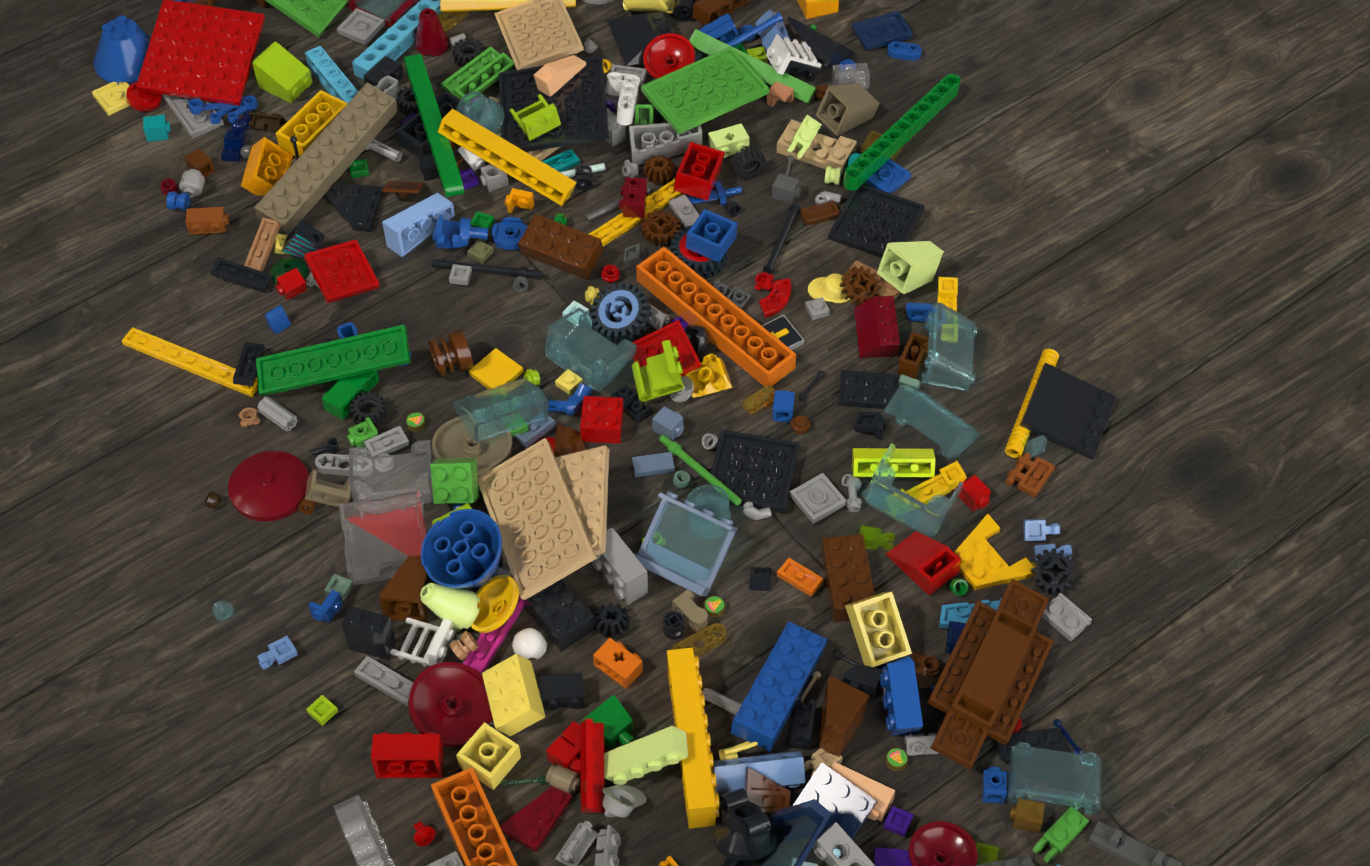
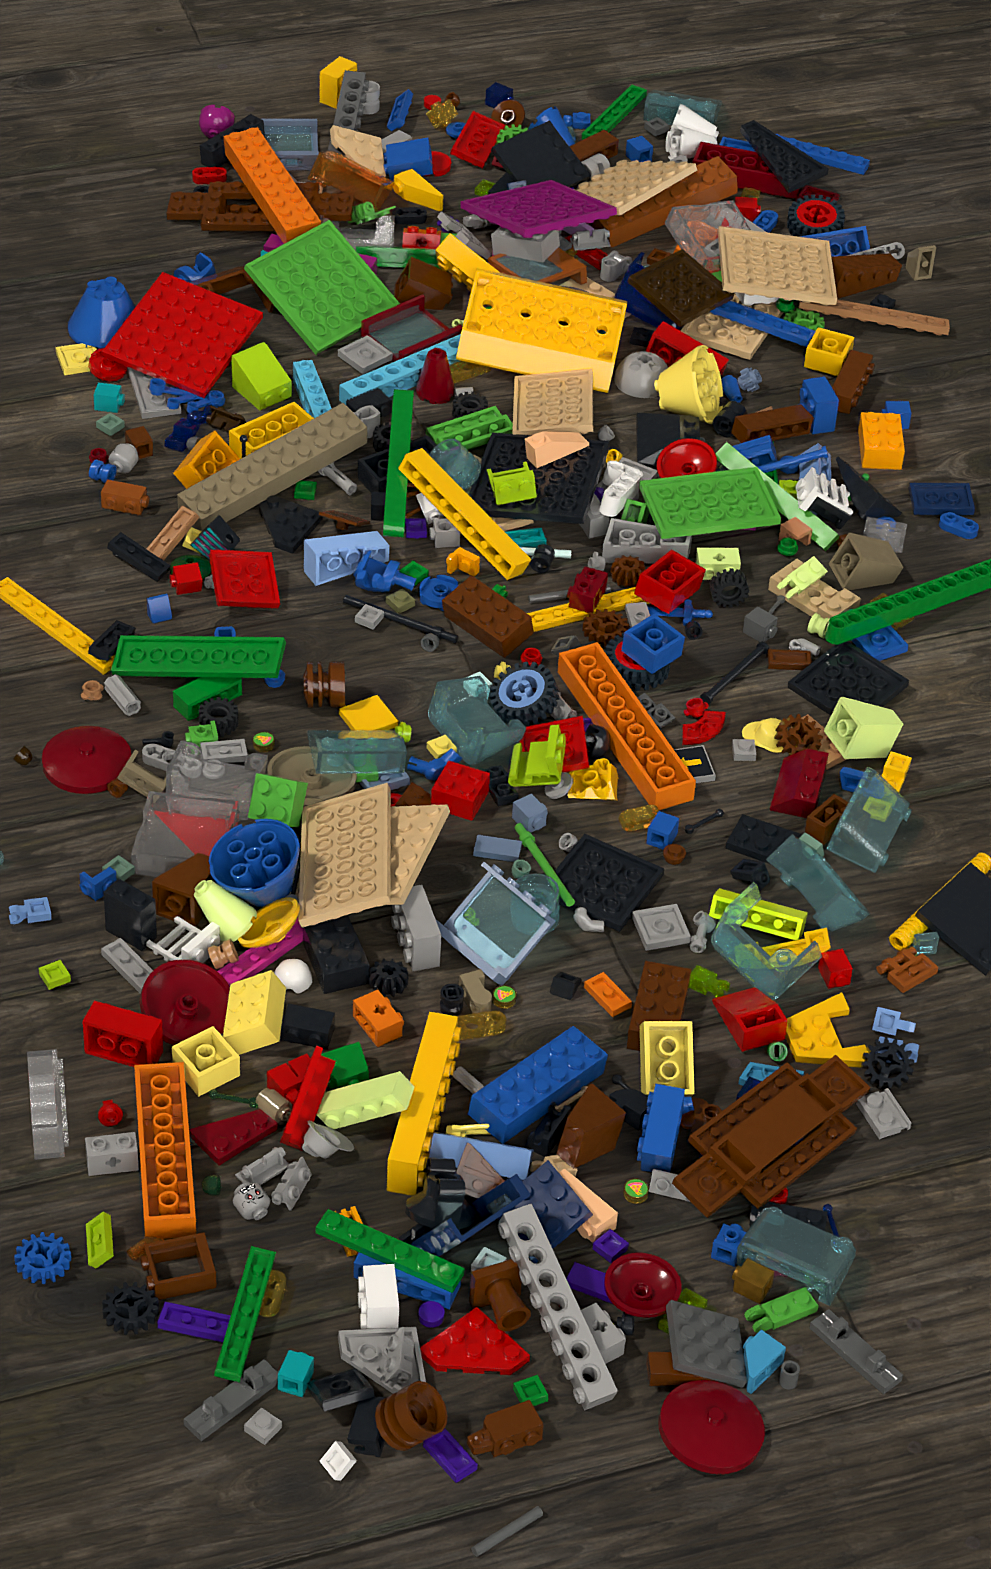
camera: 15 degrees right, 10 degrees down
none -> sand green plate [96,413,125,436]
none -> green plate [777,537,798,556]

